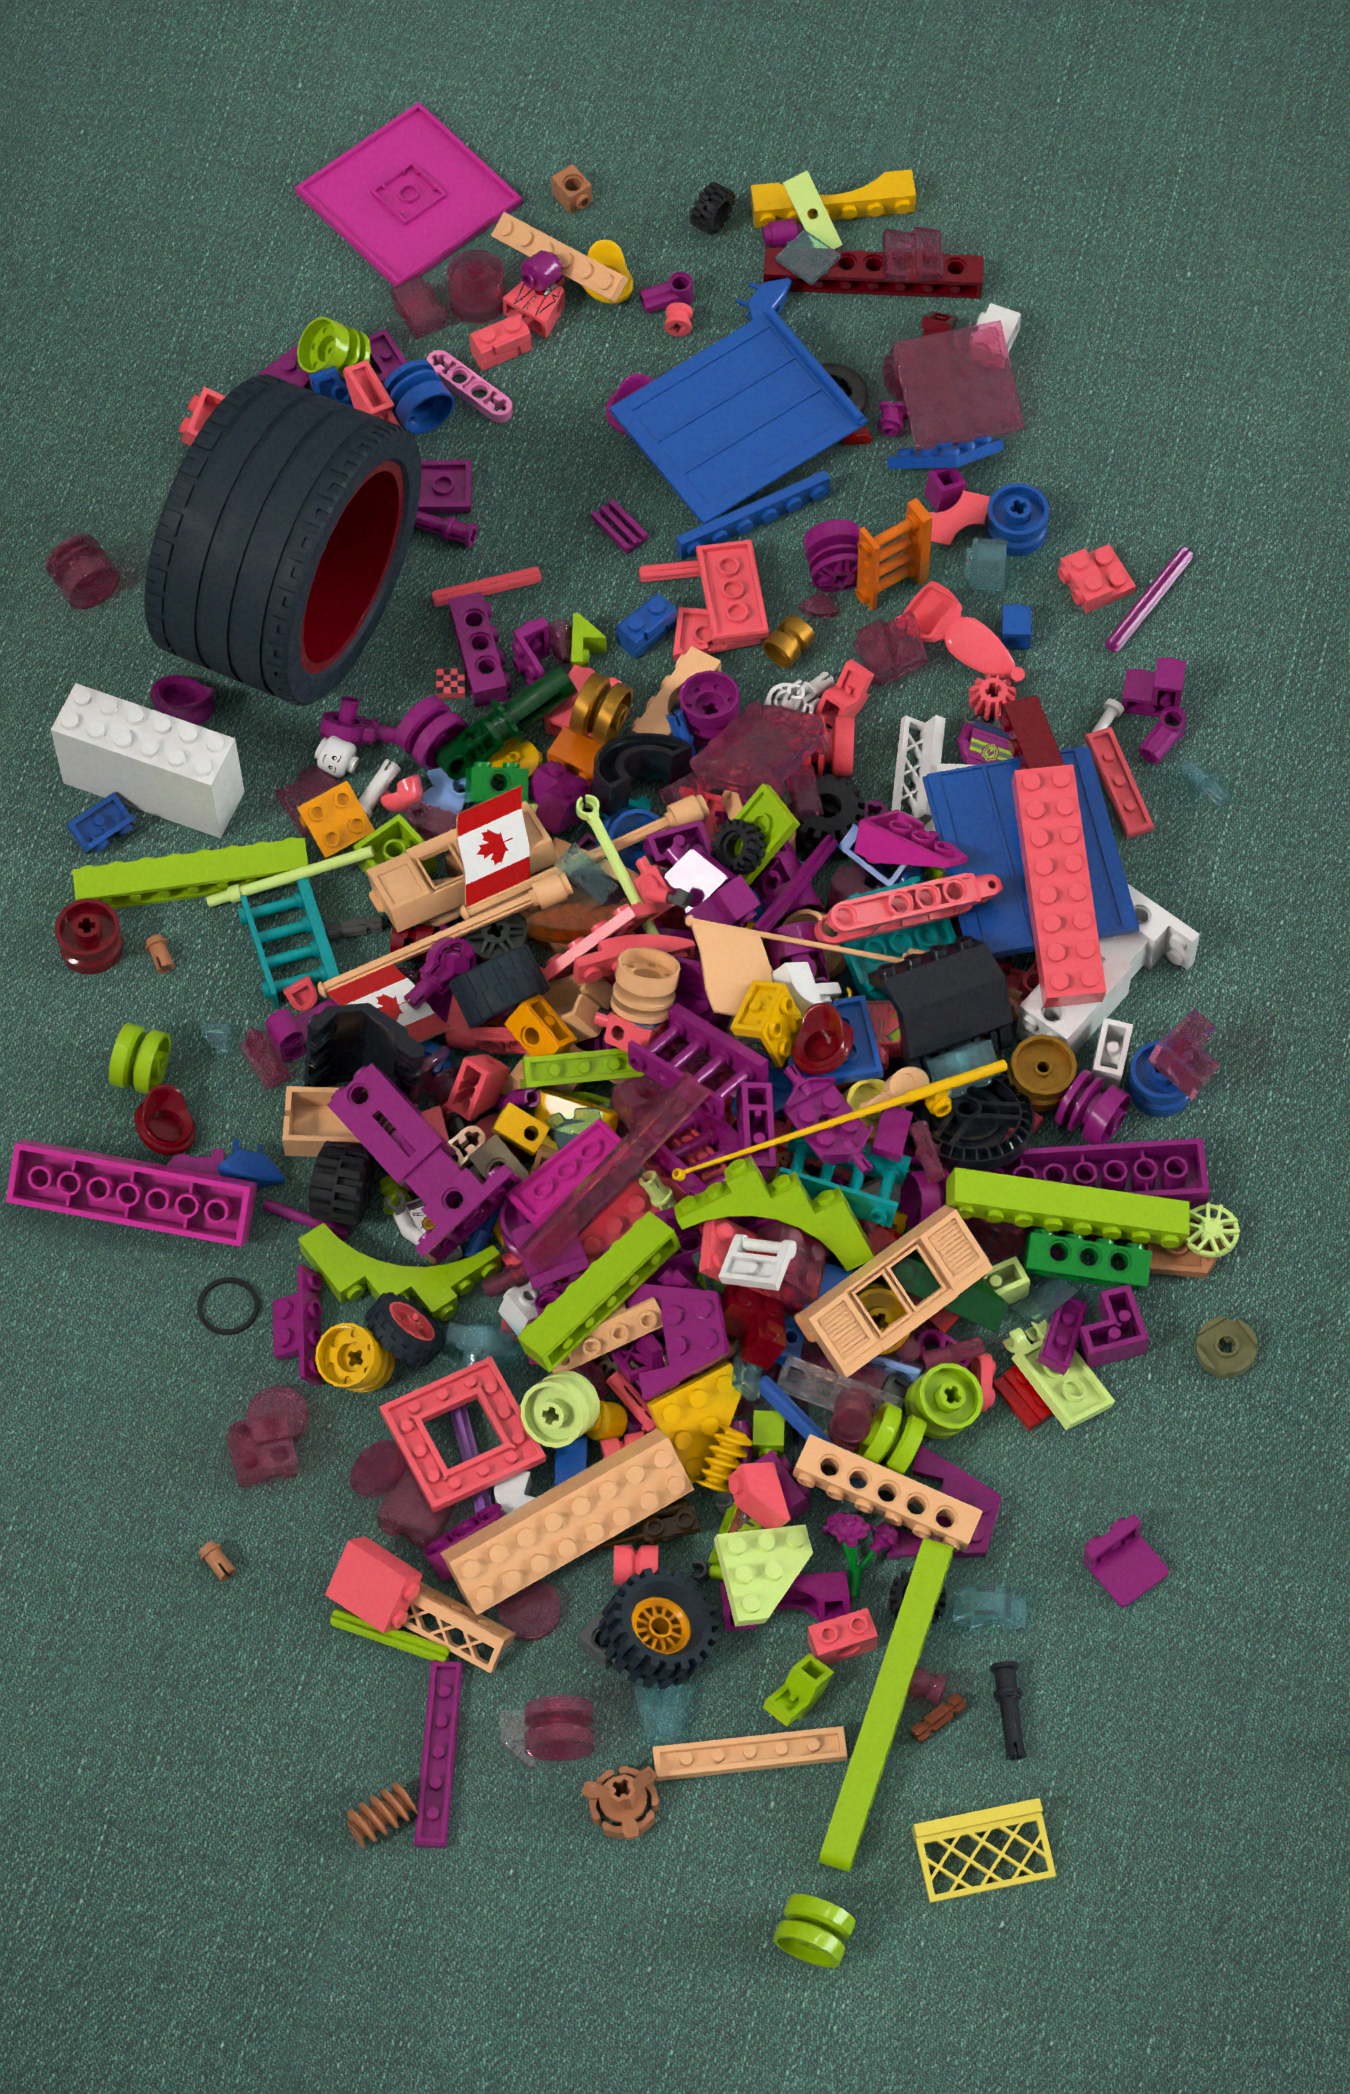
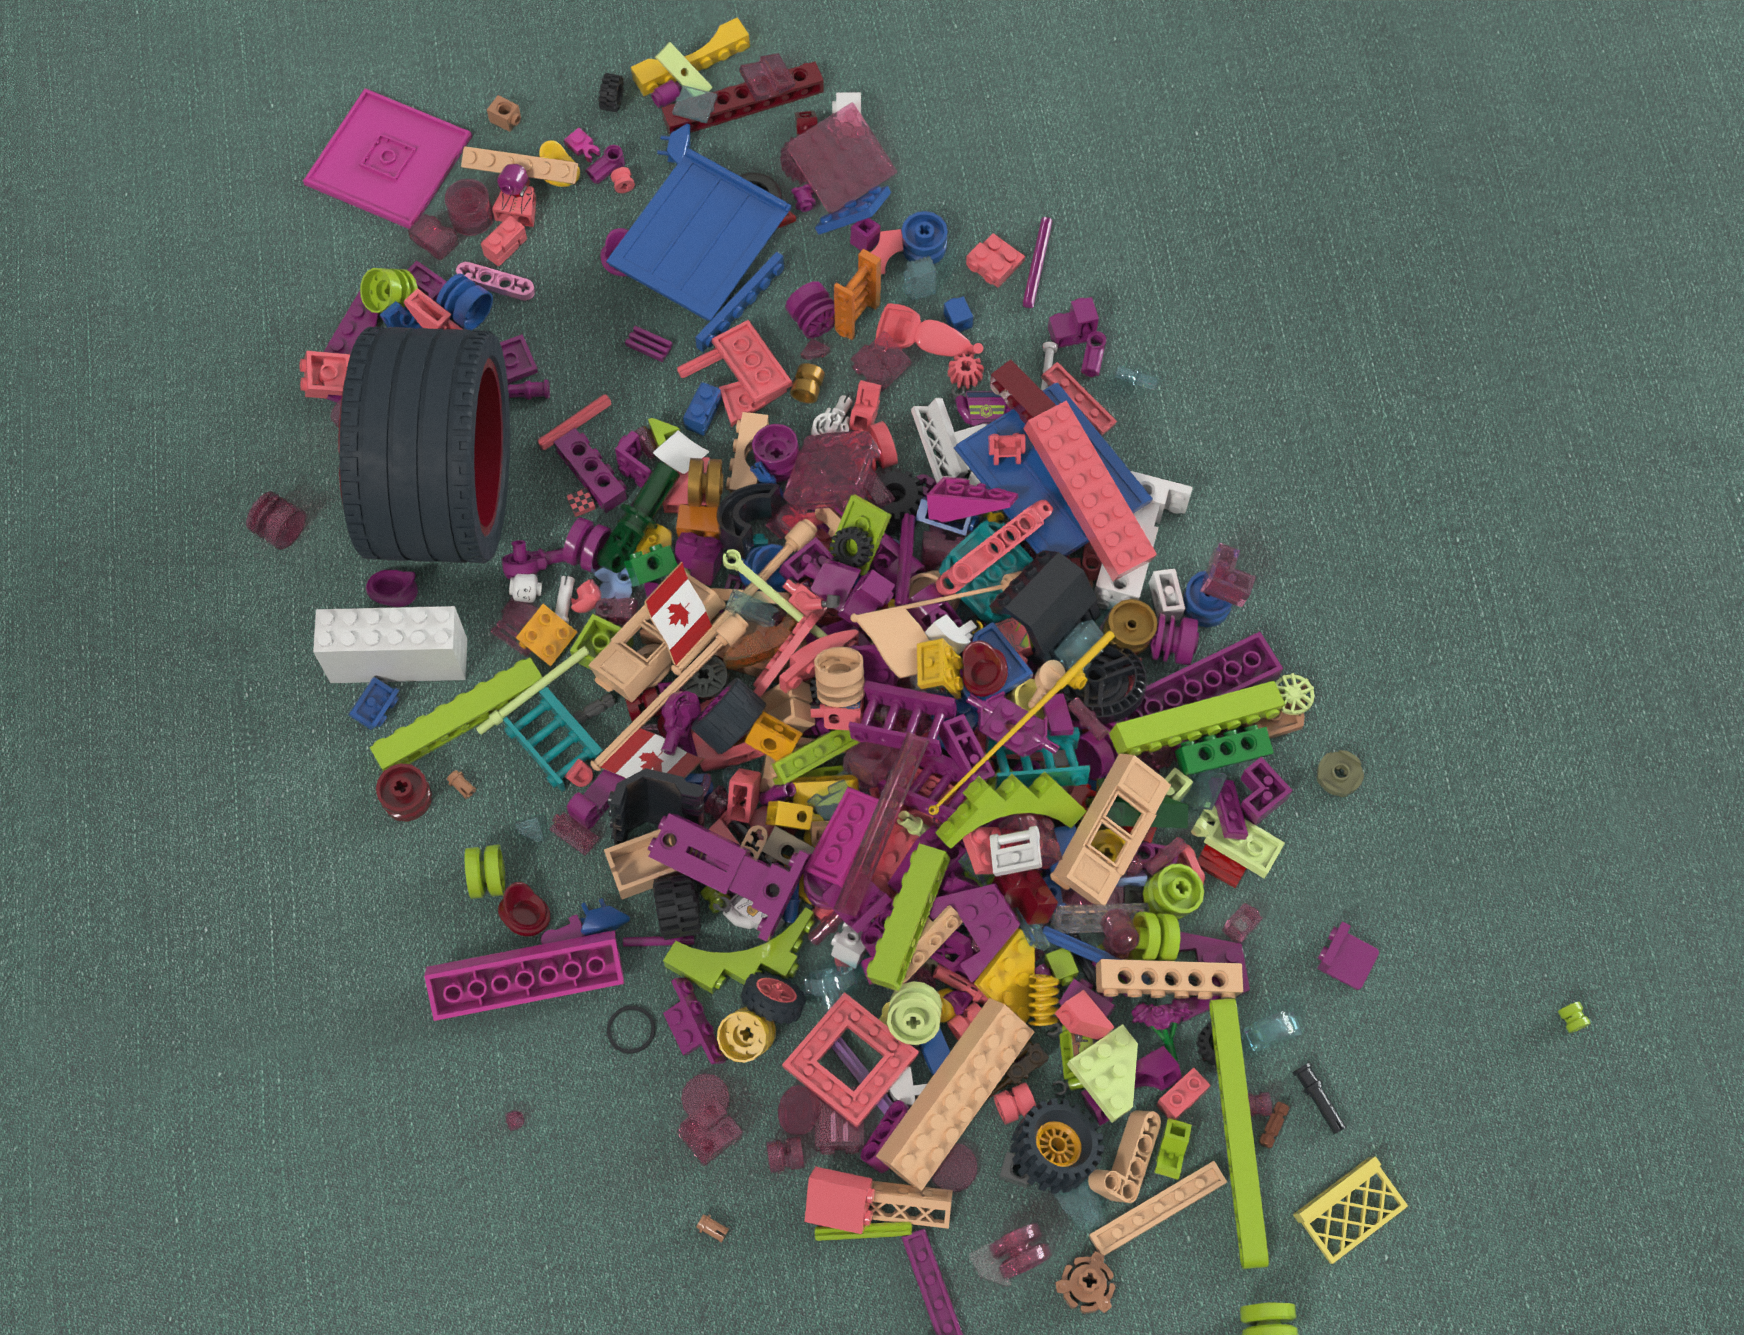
camera: 25 degrees left, 5 degrees up
none -> clear pink hinge [505,1110,525,1132]
none -> dark pink plate [564,128,600,163]
none -> white sticker [653,431,709,474]
none -> clear pink wheel [766,1136,805,1174]
none -> magenta tile [943,991,973,1015]
none -> coral piece [988,433,1025,465]
none -> light nougat beam [1088,1110,1161,1203]
none -> clear pink window [1222,903,1263,944]

